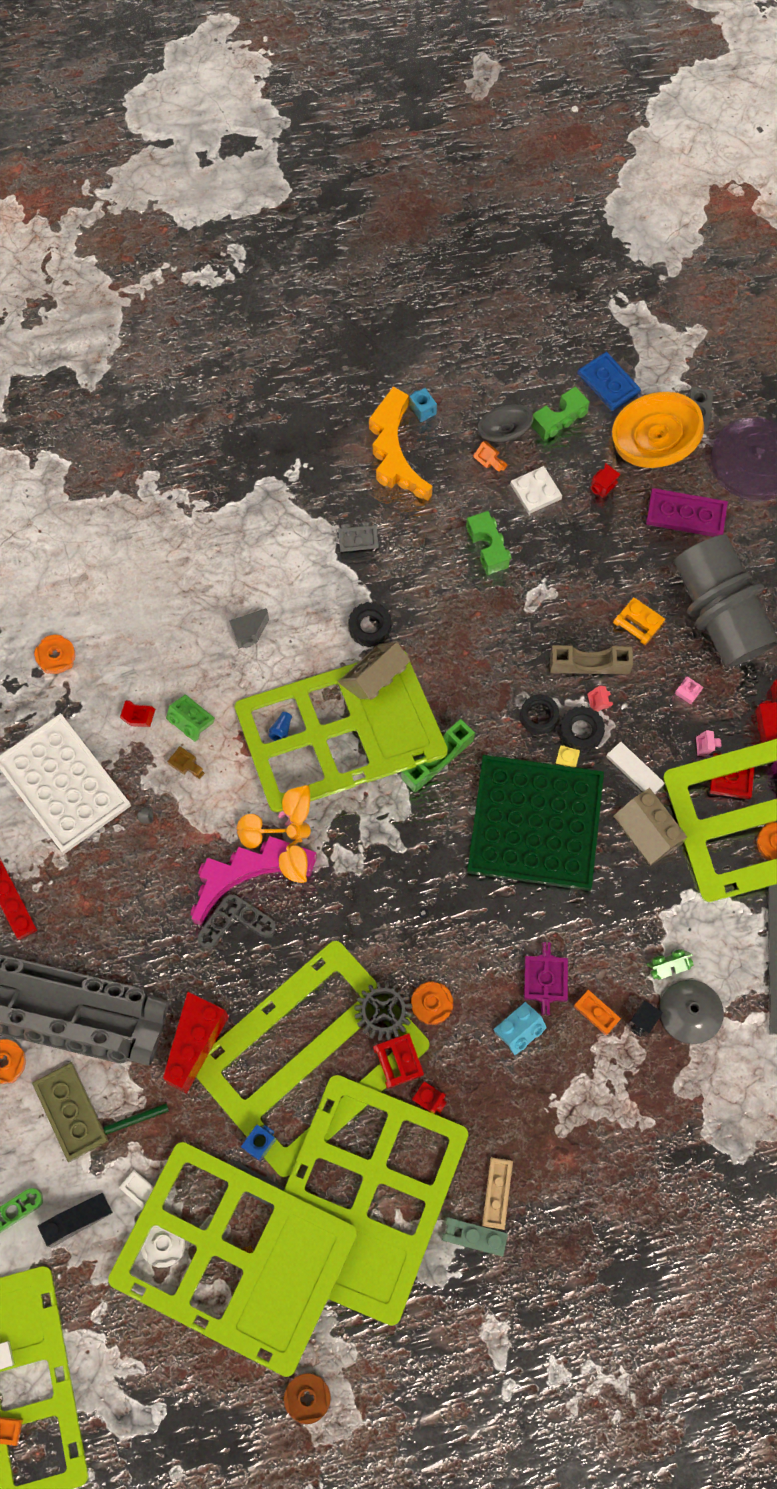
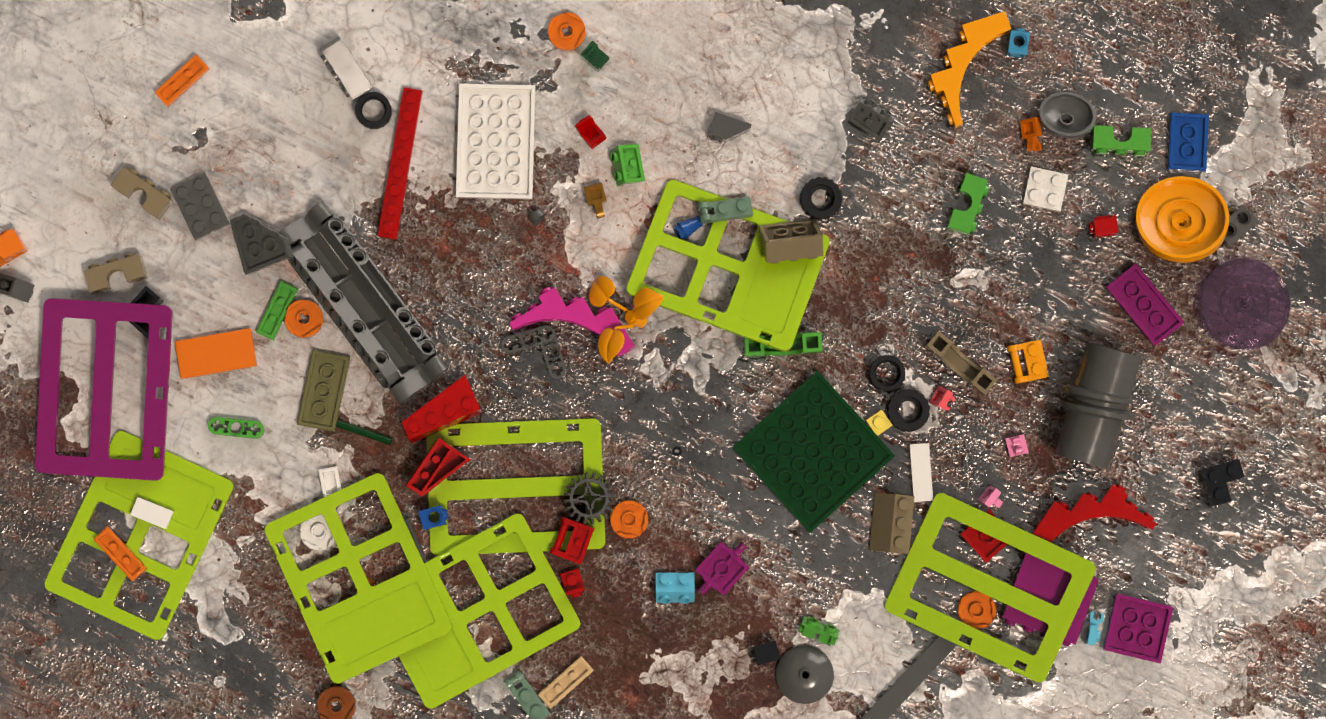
camera: 40 degrees right, 15 degrees up
black slope [37,1193,113,1248] -> none
orange plate [573,990,621,1035] -> none
none -> red wedge [405,437,471,497]
none -> clear green panel [580,40,609,72]
none -> sand green plate [697,197,753,224]

